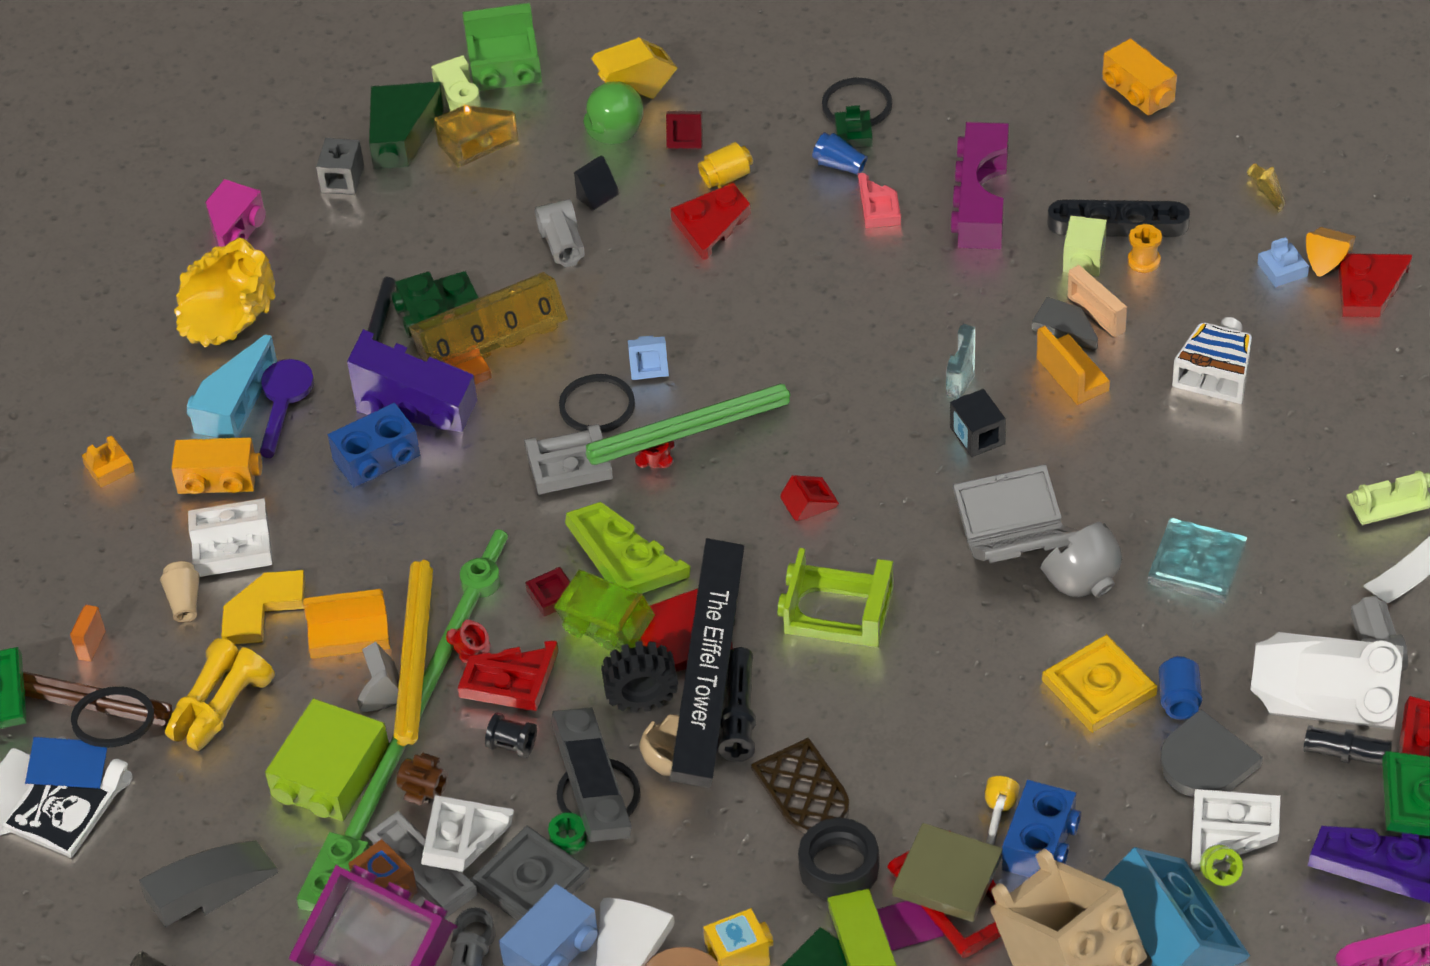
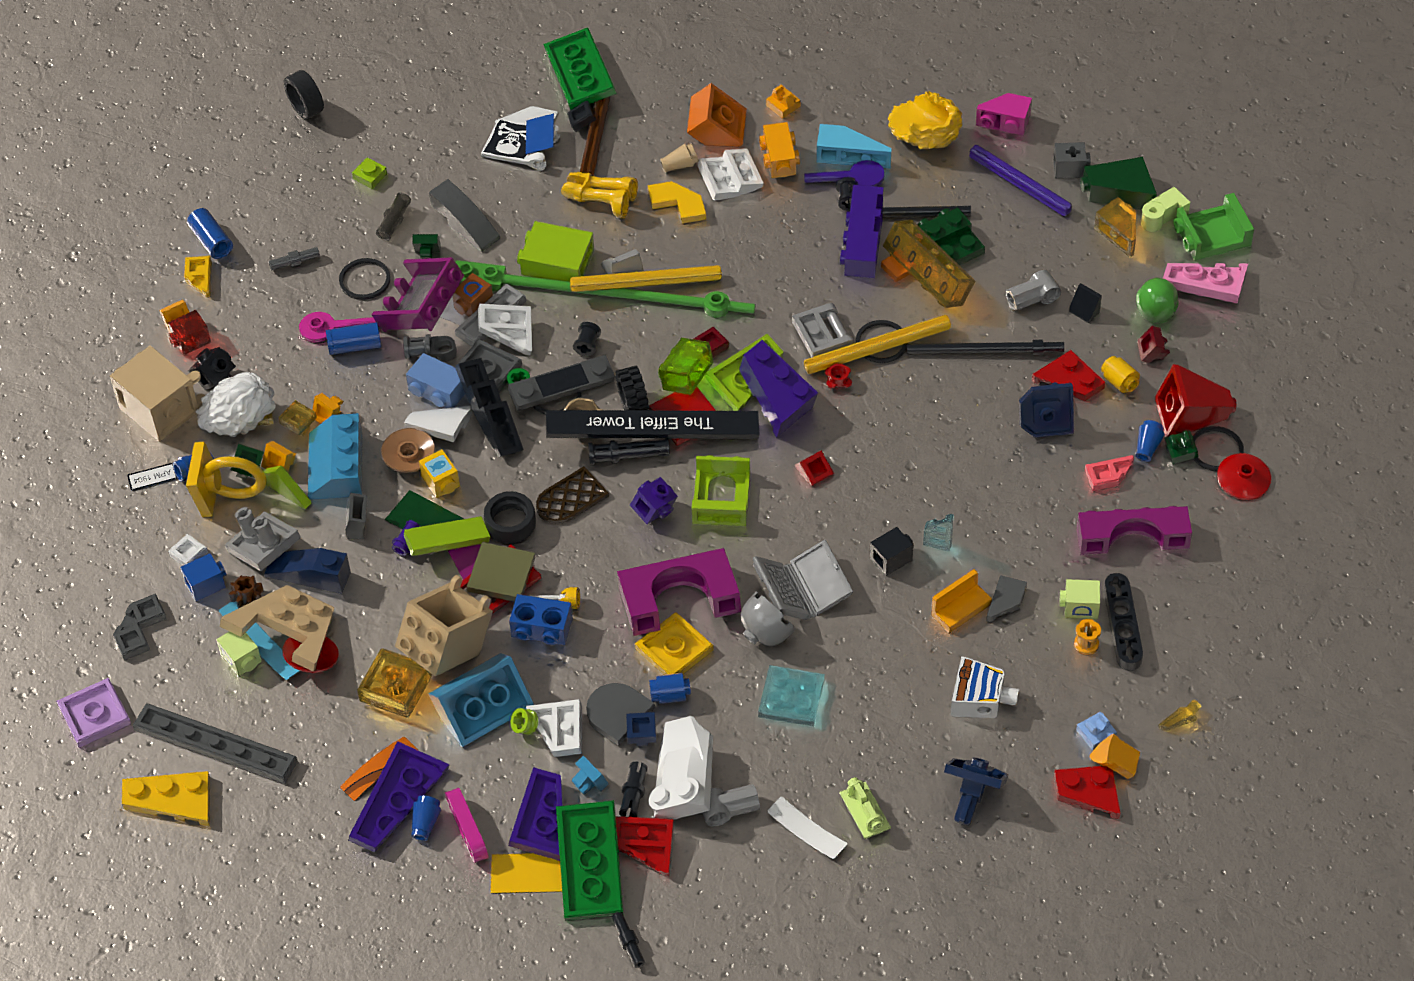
camera: 80 degrees right, 5 degrees up
orange tile [70,605,106,662] -> none
black piece [71,686,154,748] -> none
light orange panel [303,589,390,659] -> none
blue brick [327,403,421,488] -> none
reddish brown gear [396,752,448,806] -> none
red plate [446,619,491,663] -> none
red wing [458,640,559,711] -> none
bright green axle [585,383,791,465] -> none
yellow slope [591,37,677,99] -> none
light blue tile [627,335,669,380] -> none
light nougat tile [1068,265,1127,338] -> none
light orange brick [1102,38,1177,116] -> none
none -> dark green tile [412,234,441,259]
none -> black slope [455,358,524,457]
none -> black tile [567,100,596,132]
none -> dark azure tile [572,756,609,794]
none -> magenta arch [617,548,741,636]
none -> dark blue tile [626,712,656,746]
none -> dark purple brick [630,477,678,524]
none -> orange slope [687,83,747,147]
none -> dark purple wedge [739,340,818,438]
none -> yellow axle [804,315,951,374]
none -> black bush [836,177,858,211]
none -> black bar [907,339,1064,355]
none -> dark blue piece [944,757,1009,825]
none -> dark purple axle [969,145,1072,216]
none -> dark blue piece [1019,382,1074,438]
none -> red slope [1155,364,1237,437]
none -> bright pink wing [1163,263,1248,303]
none -> red dish [1217,453,1271,500]

